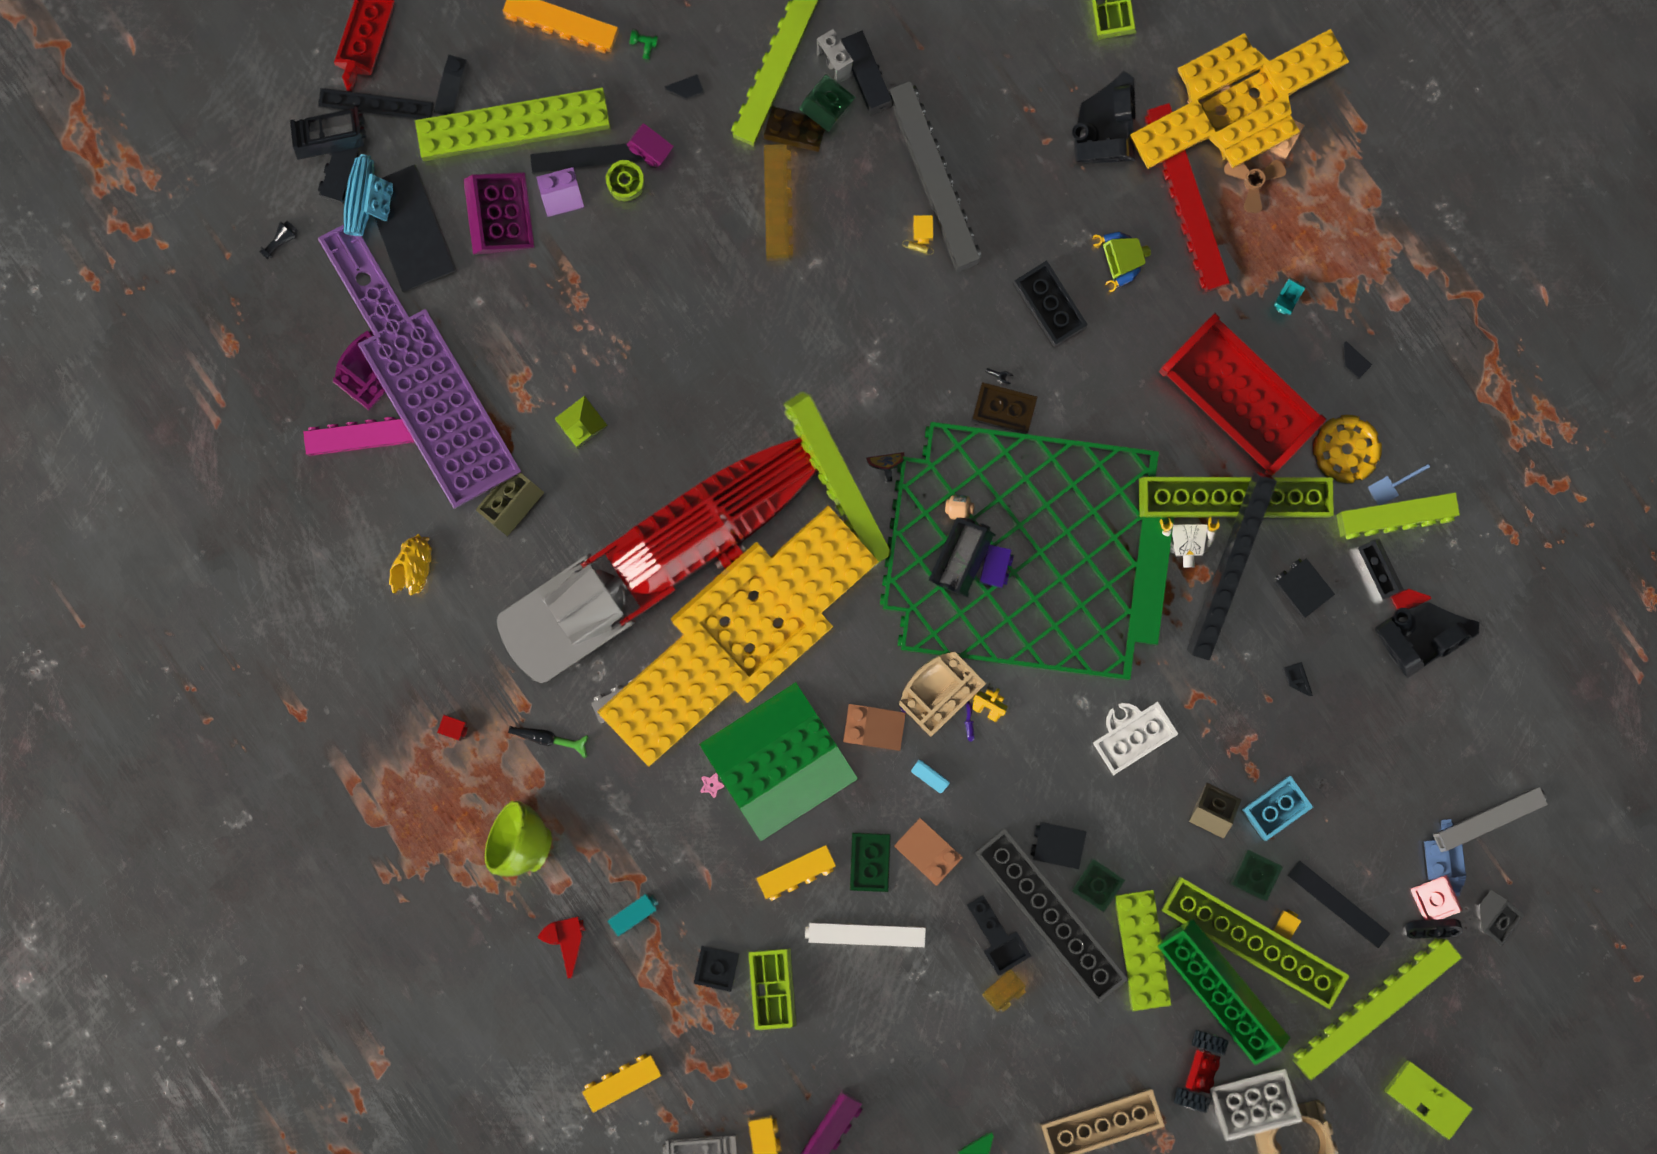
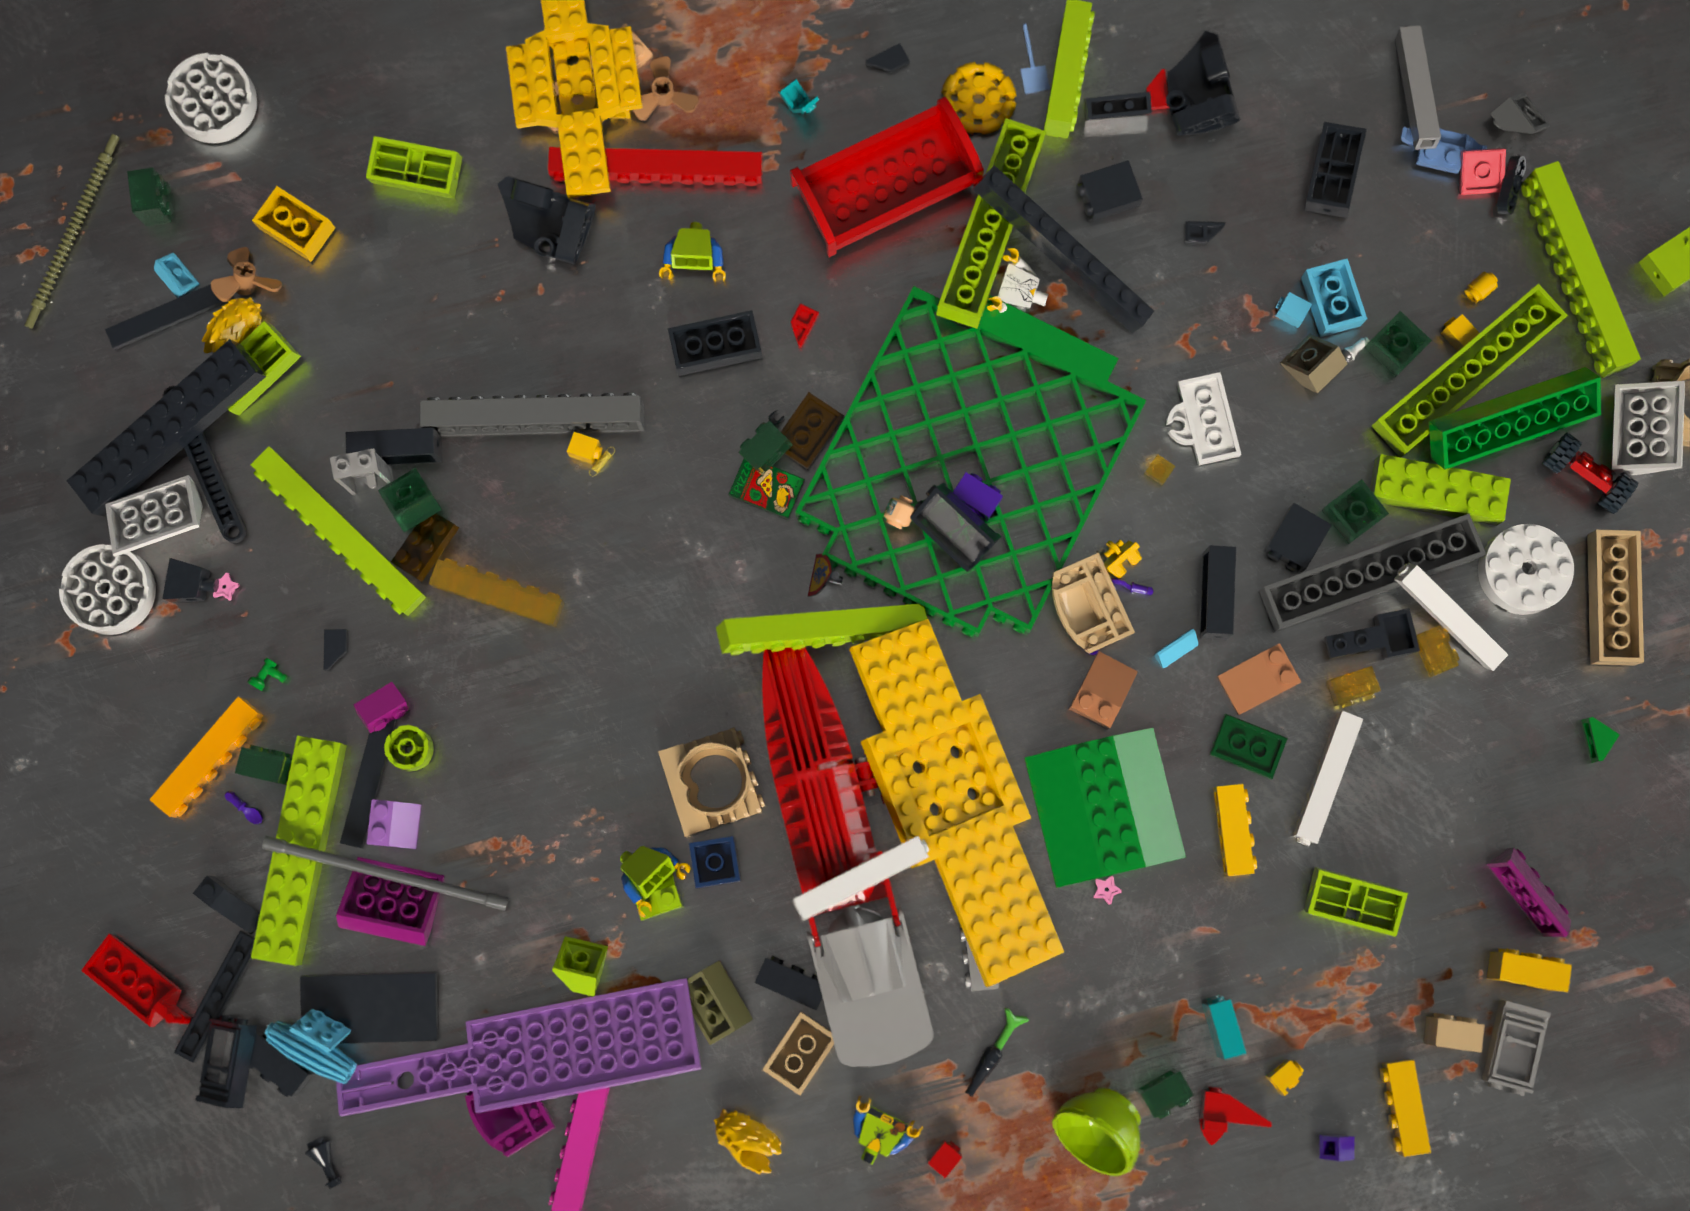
camera: 70 degrees left, 5 degrees down
black plate [693,946,739,992] -> none
black tile [1287,860,1390,948] -> none
none -> dark purple piece [225,791,263,824]
none -> clear green brick [235,745,292,785]
none -> dark grey piece [262,836,508,911]
none -> lime slope [552,936,608,996]
none -> lime torso [620,846,690,917]
none -> tan hose [658,727,765,838]
none -> dark blue brick [689,836,742,889]
none -> tile [728,455,805,520]
none -> clear green brick [738,421,793,475]
none -> black brick [755,955,823,1011]
none -> tan brick [762,1011,834,1095]
none -> red tile [790,303,819,349]
none -> white brick [792,836,929,921]
none -> torso [853,1096,923,1165]
none -> clear green brick [1135,1068,1194,1120]
none -> clear yellow plate [1144,454,1175,485]
none -> black brick [1199,545,1236,641]
none -> yellow brick [1266,1059,1304,1096]
none -> medium azure brick [1275,292,1312,328]
none -> black brick [1305,122,1367,218]
none -> dark purple brick [1319,1134,1354,1161]
none -> clear yellow brick [1326,666,1381,709]
none -> white piece [1341,337,1369,362]
none -> white brick [1394,563,1508,671]
none -> tan brick [1424,1013,1484,1053]
none -> yellow brick [1465,271,1498,303]
none -> white brick [1478,524,1574,615]

